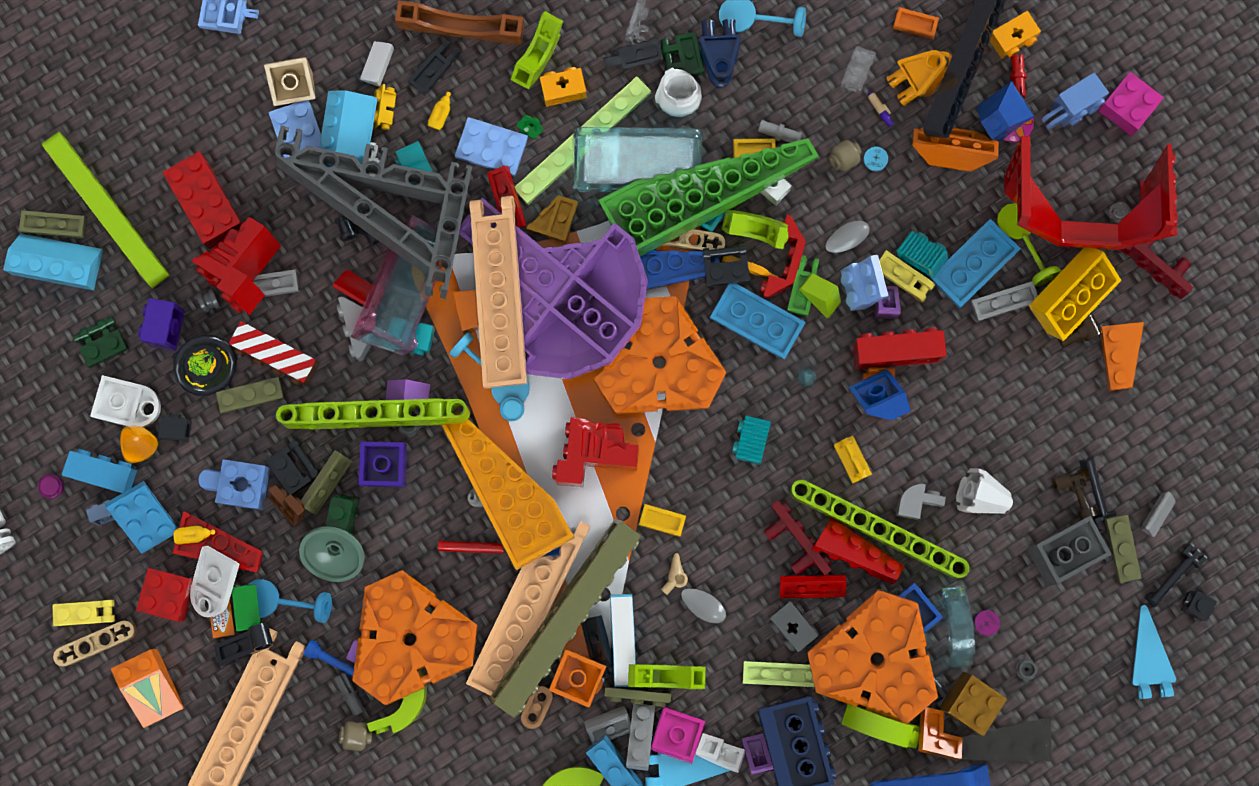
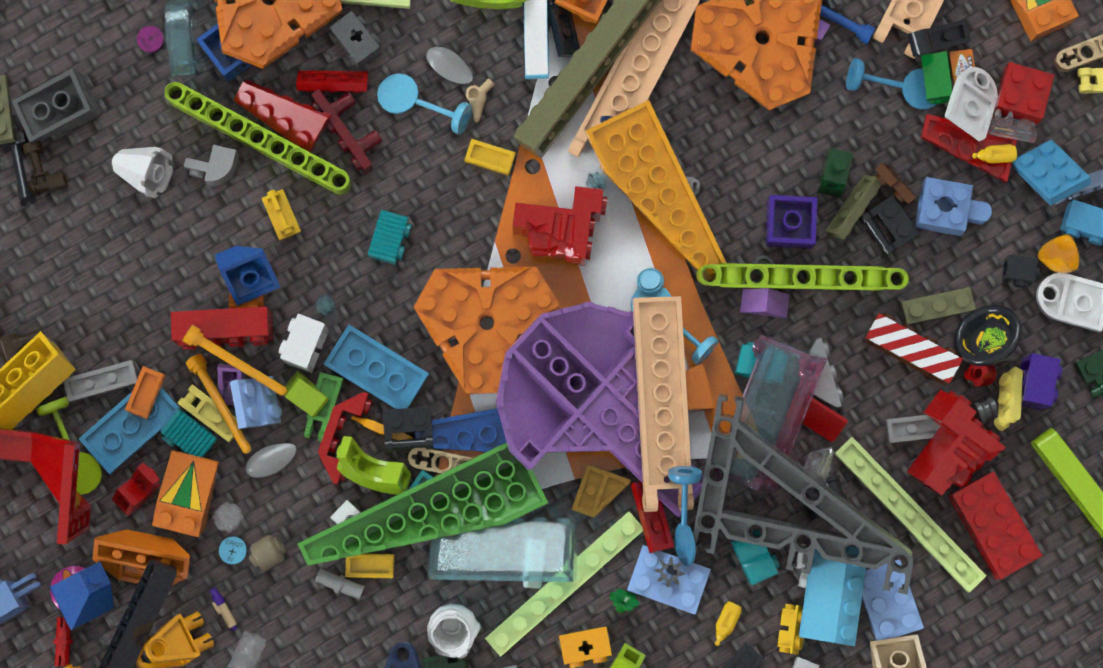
camera: 175 degrees right, 0 degrees up
sand green dish [299,527,365,582] -> none
red piece [438,541,504,554] -> none
none -> red brick [112,462,161,516]
none -> orange tile [125,366,166,419]
none -> orange slope [152,450,219,537]
none -> light orange piece [182,324,287,396]
none -> light orange piece [186,354,251,454]
none -> clear gear [212,502,244,533]
none -> white piece [279,314,329,374]
none -> medium azure piece [377,73,472,135]
none -> clear light blue plate [586,172,607,189]
none -> dark grey gear [654,557,685,587]
none -> dark azure piece [668,466,702,566]
none -> clear plate [804,447,835,482]
none -> yellowish green plate [834,437,986,593]
none -> red brick [964,364,997,387]
none -> clear plate [988,109,1037,143]
none -> light yellow plate [994,366,1023,431]

